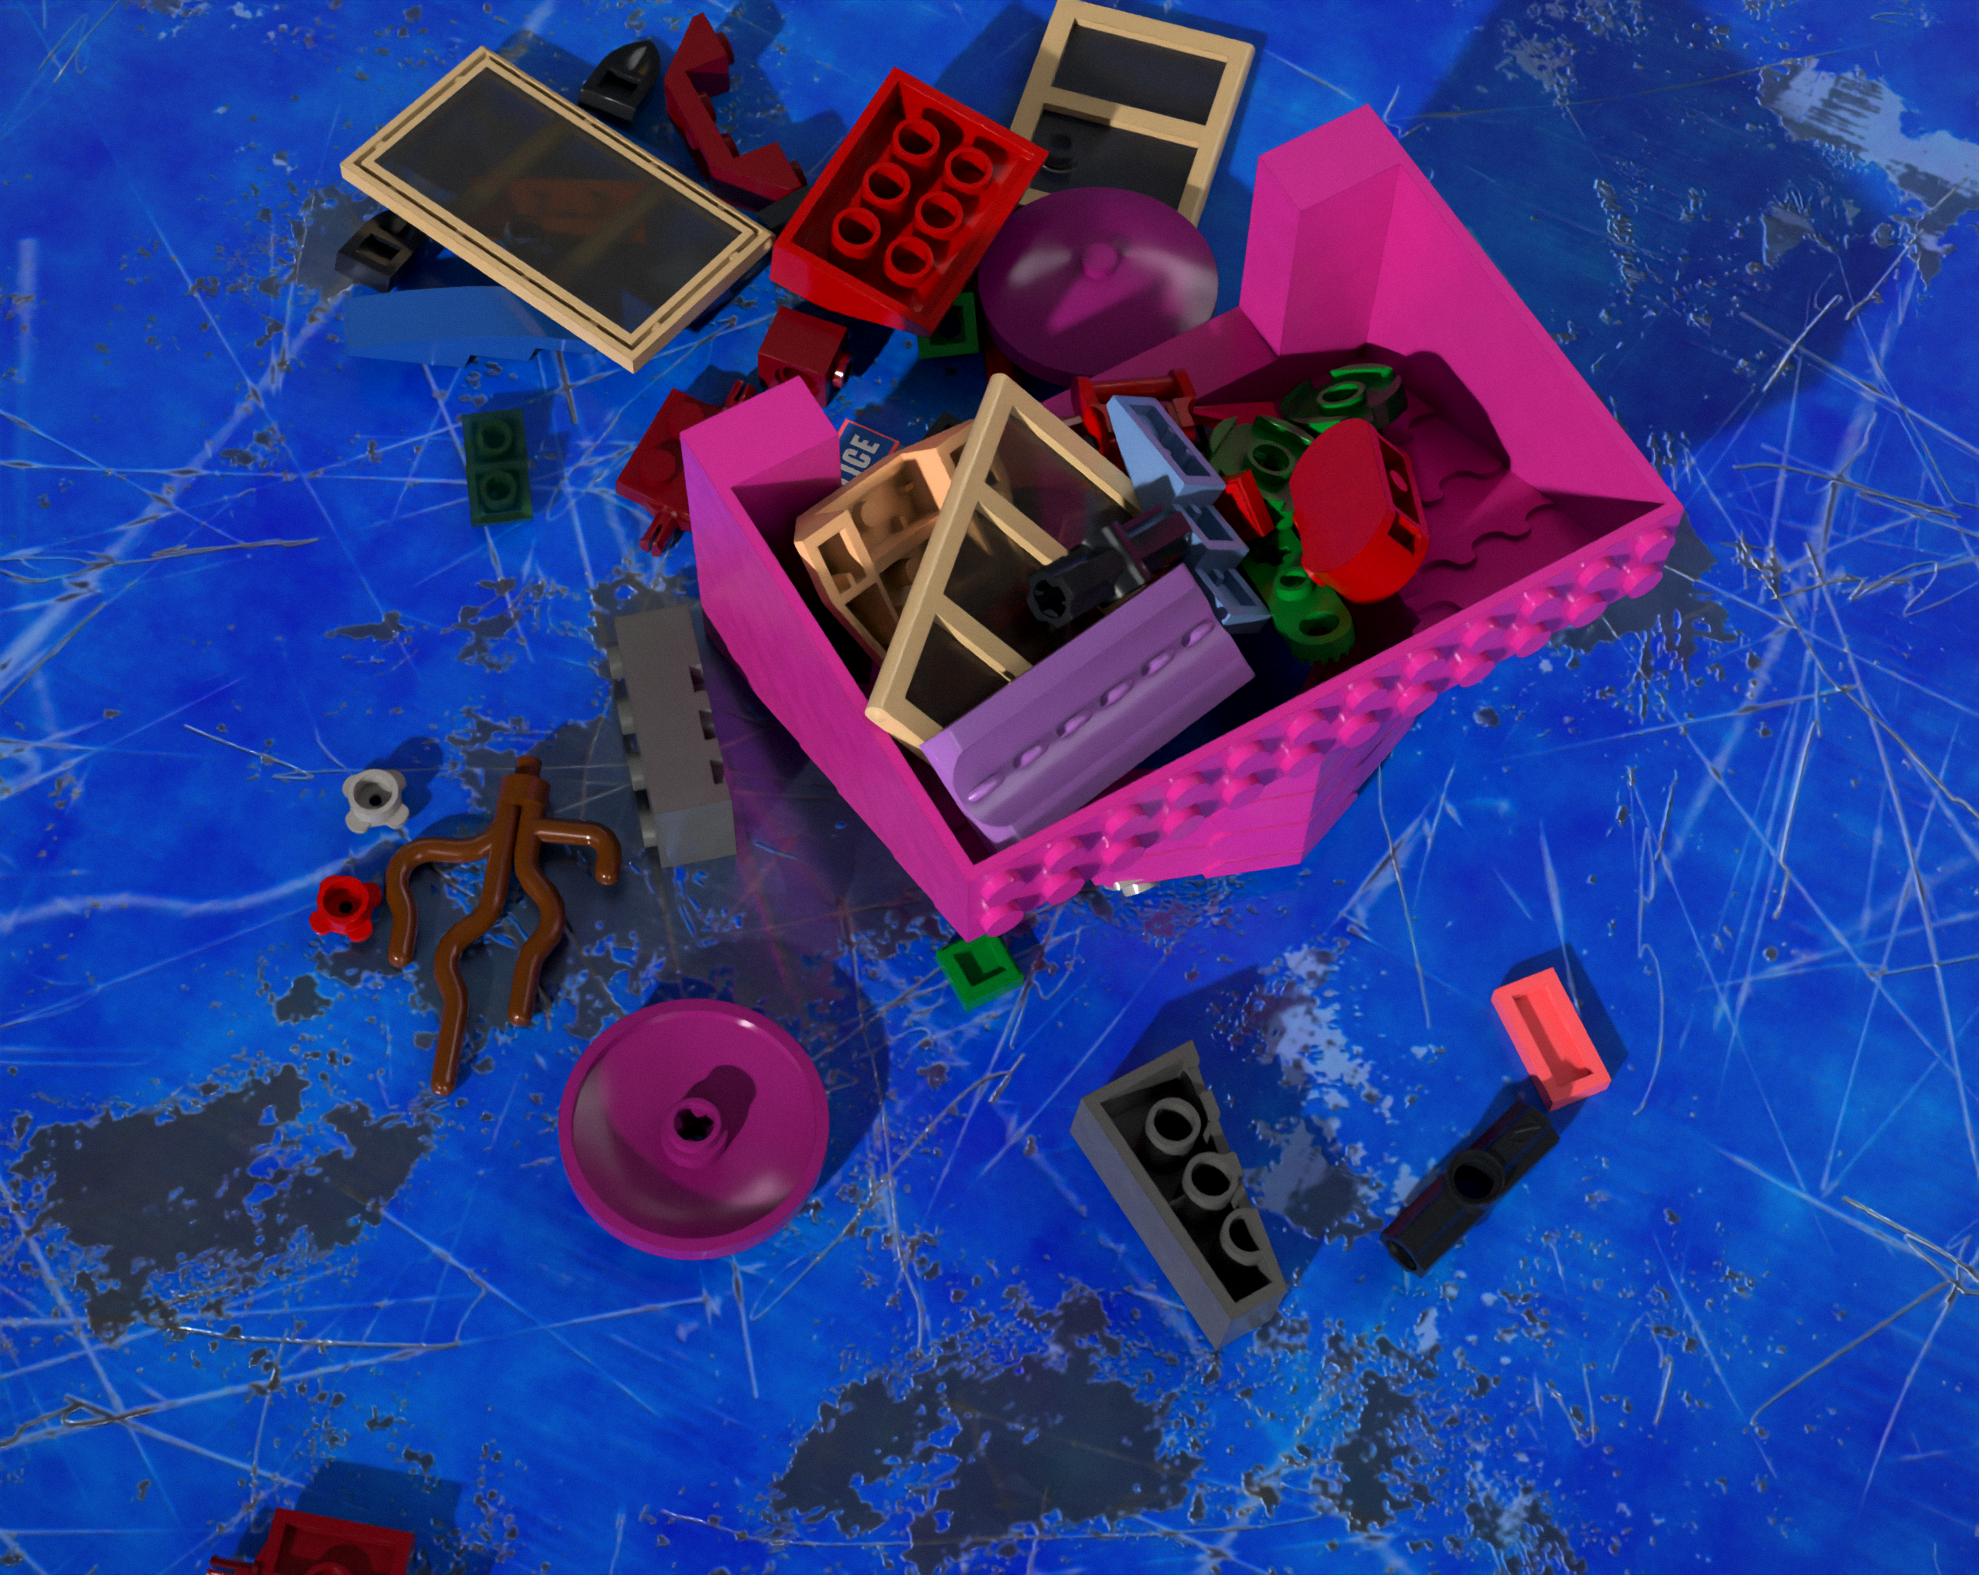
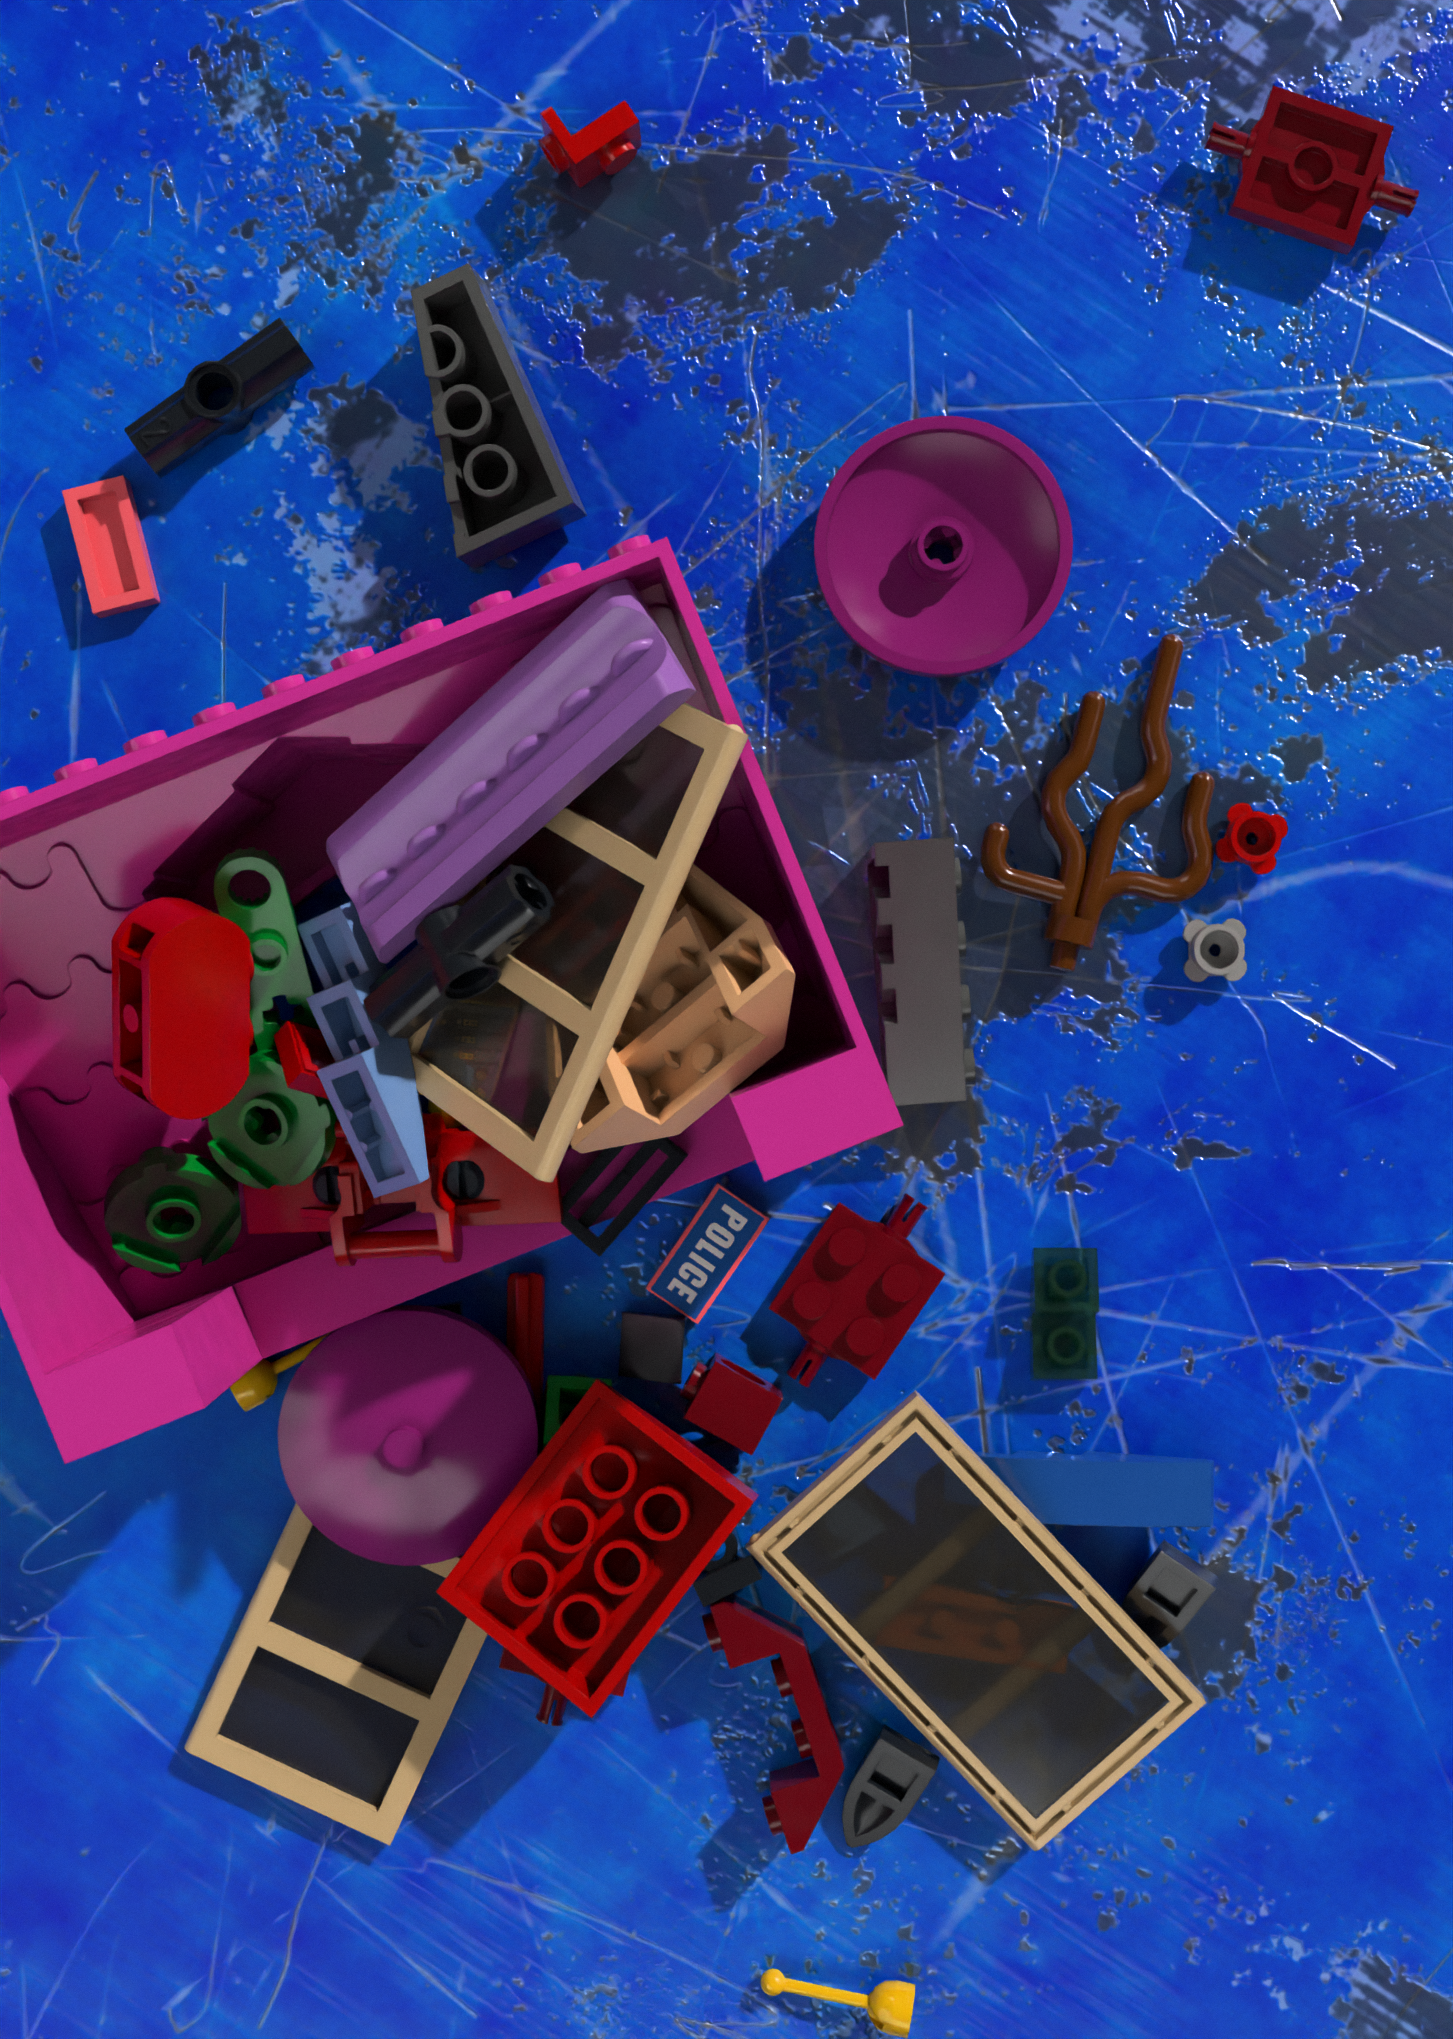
camera: 170 degrees left, 25 degrees up
none -> red bracket [538,100,642,188]
none -> black slope [618,1311,686,1384]

